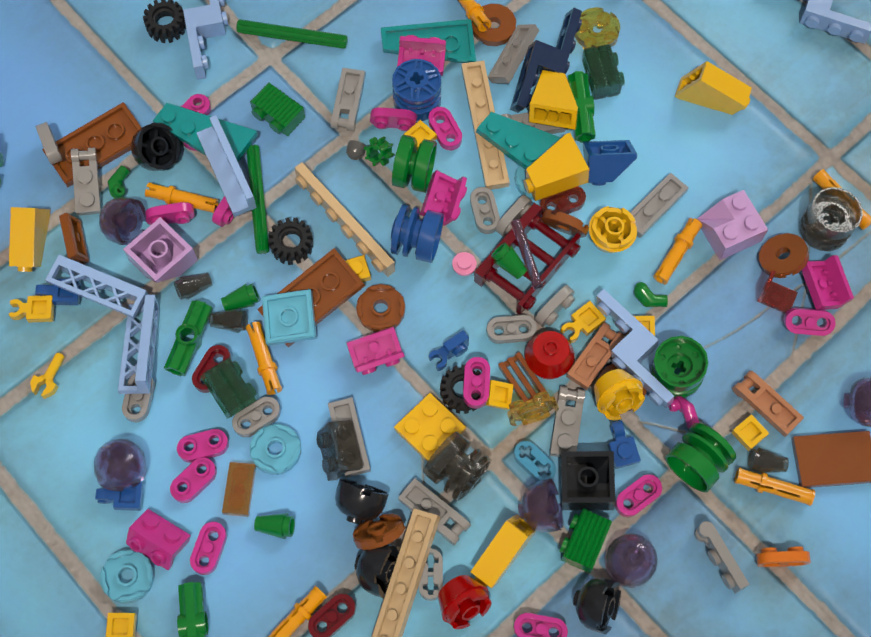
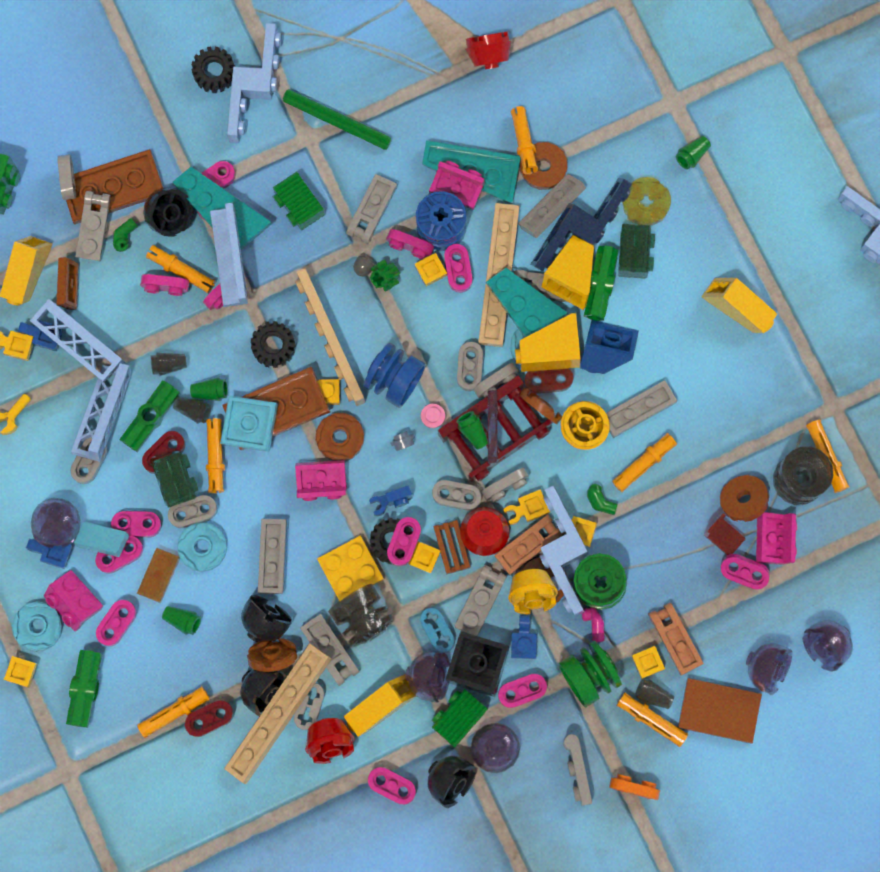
camera: 20 degrees right, 10 degrees up
clear purple cylinder [99,197,146,245] -> none
lavender slope [123,217,198,283] -> none
green axle [247,145,269,254] -> none
clear smoke bracket [316,420,363,481] -> none
green wheel [392,134,437,193] -> none
dark pink bracket [420,170,467,226] -> none
clear yellow plate [507,392,559,426] -> none
lavender slope [697,190,768,260] -> none
none -> medium azure tile [74,522,129,557]
none -> sand blue plate [390,431,415,451]

